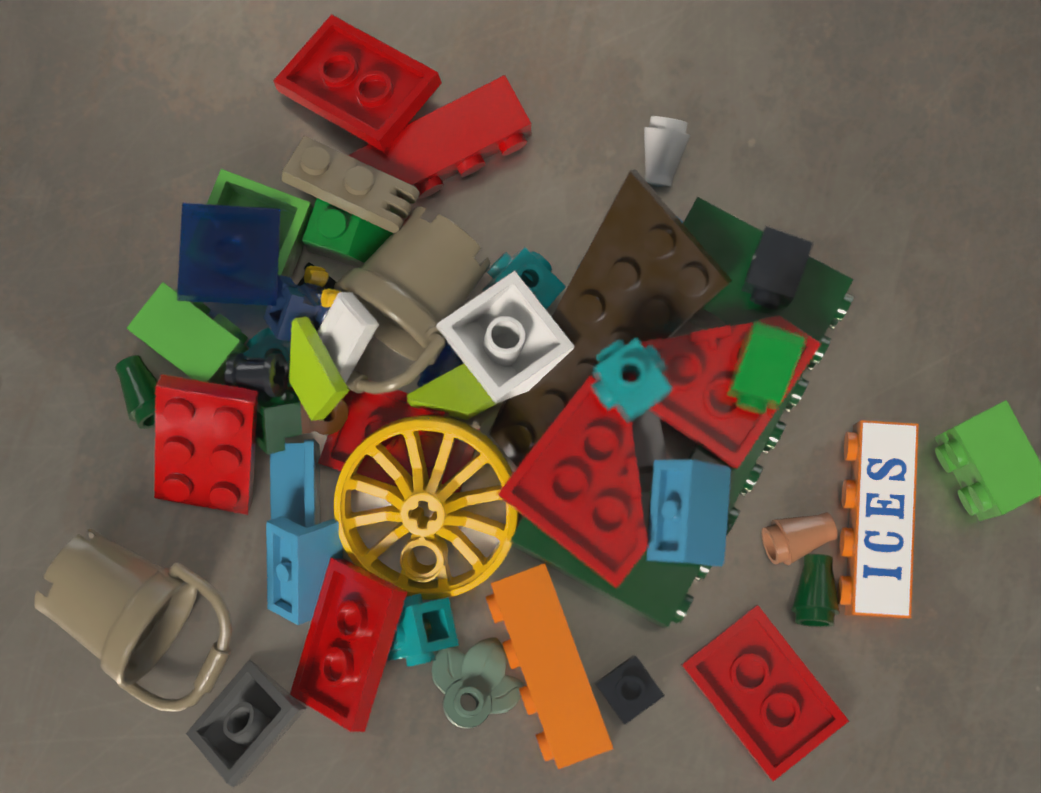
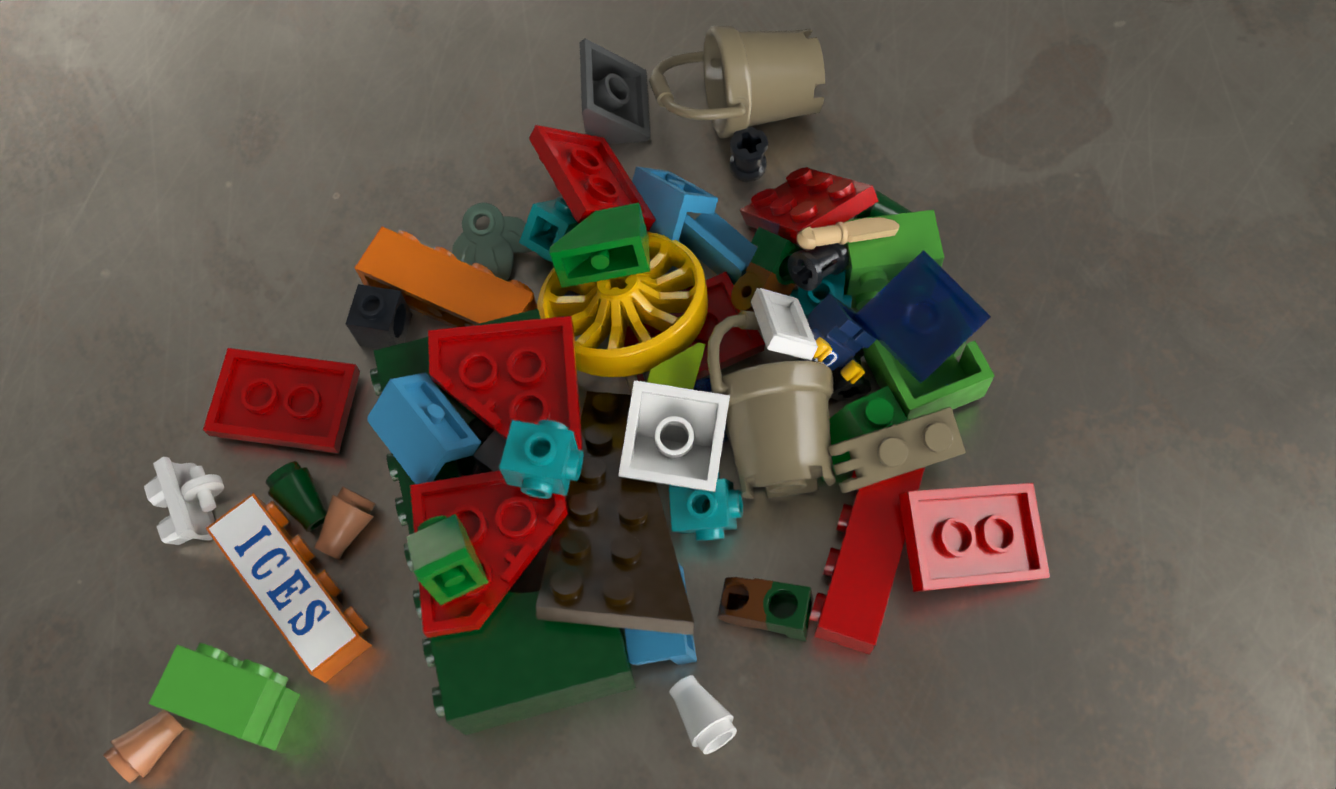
camera: 140 degrees right, 15 degrees down
lime tile [289,317,349,421] -> none
black brick [741,226,813,309] -> none
none -> white hips [144,456,224,545]
none -> green slope [549,203,650,288]
none -> leg [717,577,813,641]
none -> black bush [729,127,768,182]
none -> tan piece [797,217,900,250]

